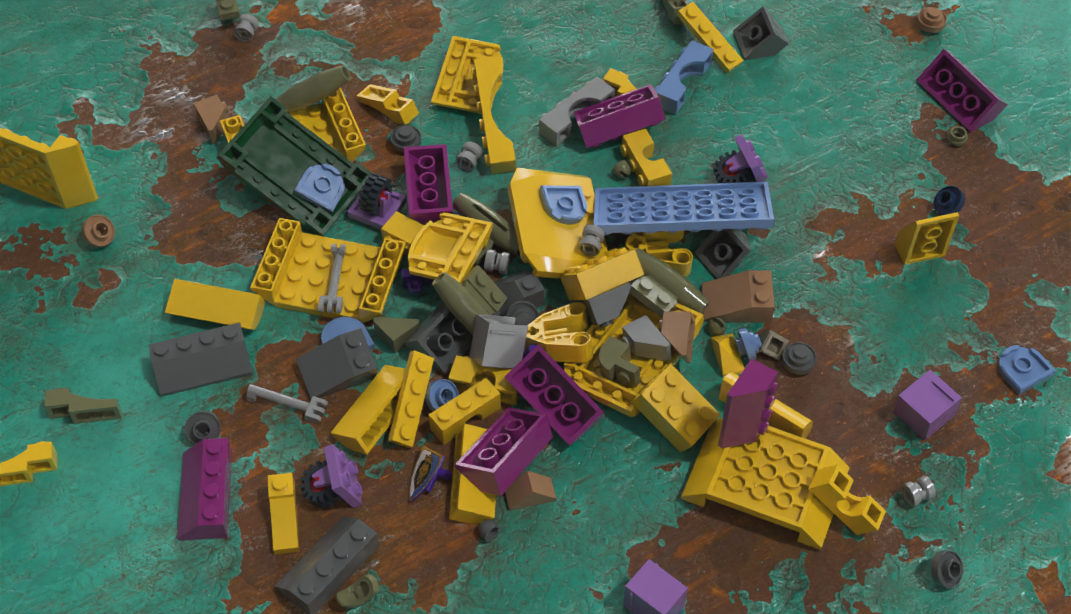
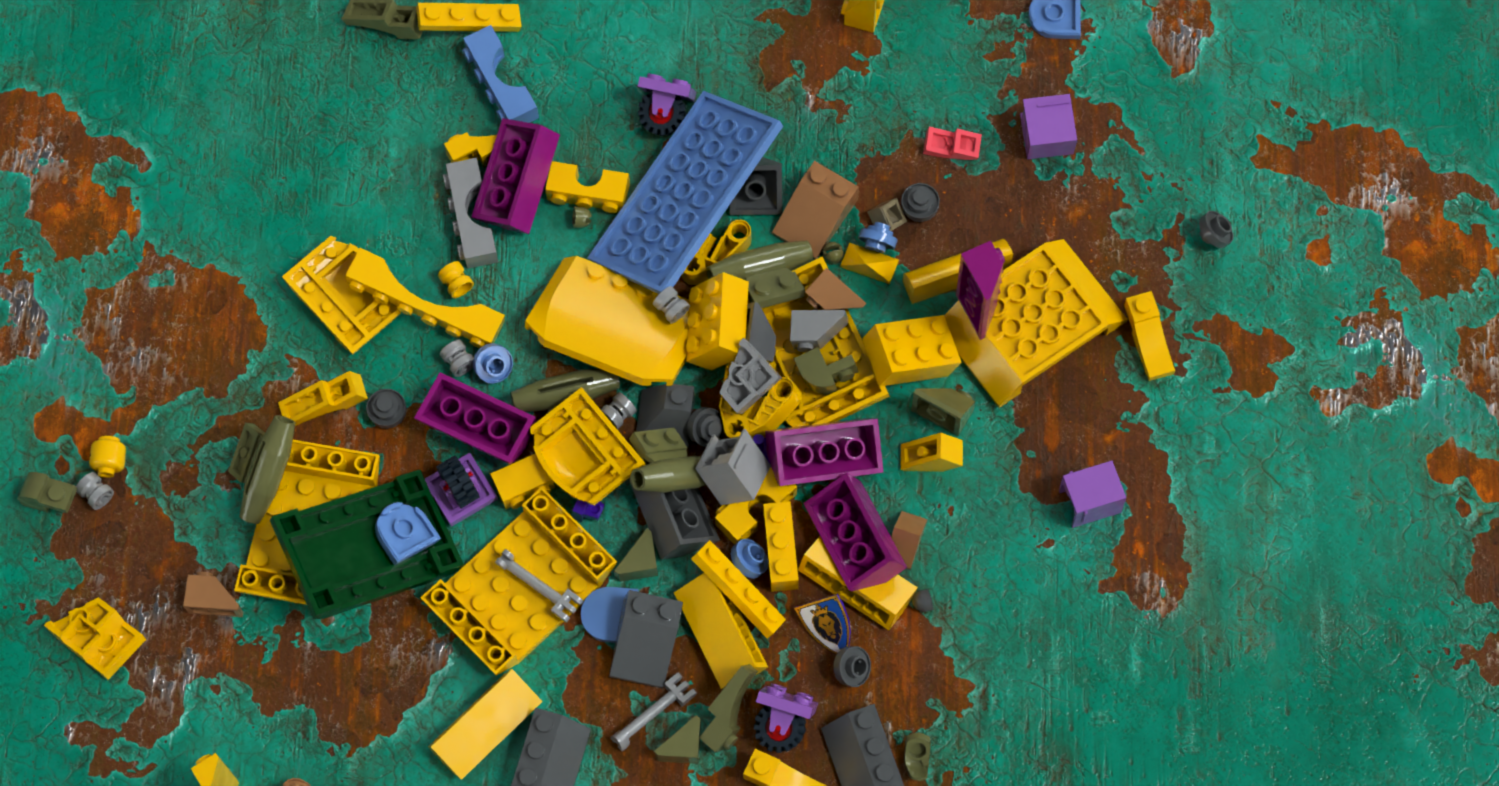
camera: 55 degrees left, 15 degrees up
medium blue tile [539,185,587,224] -> none
yellow arch [808,464,886,535] -> none
light grey wheel [901,476,936,507] -> none
none -> yellow slope [44,597,146,680]
none -> yellow head [89,436,126,478]
none -> yellow wheel [438,261,474,298]
none -> medium blue plate [473,343,513,384]
none -> olive slope [654,715,701,764]
none -> olive slope [699,664,758,752]
none -> light grey slope [720,338,782,414]
none -> dark grey plate [834,646,871,687]
none -> yellow slope [901,432,963,472]
none -> olive slope [911,388,975,436]
none -> coral slope [923,127,982,160]
none -> yellow slope [1124,291,1175,381]

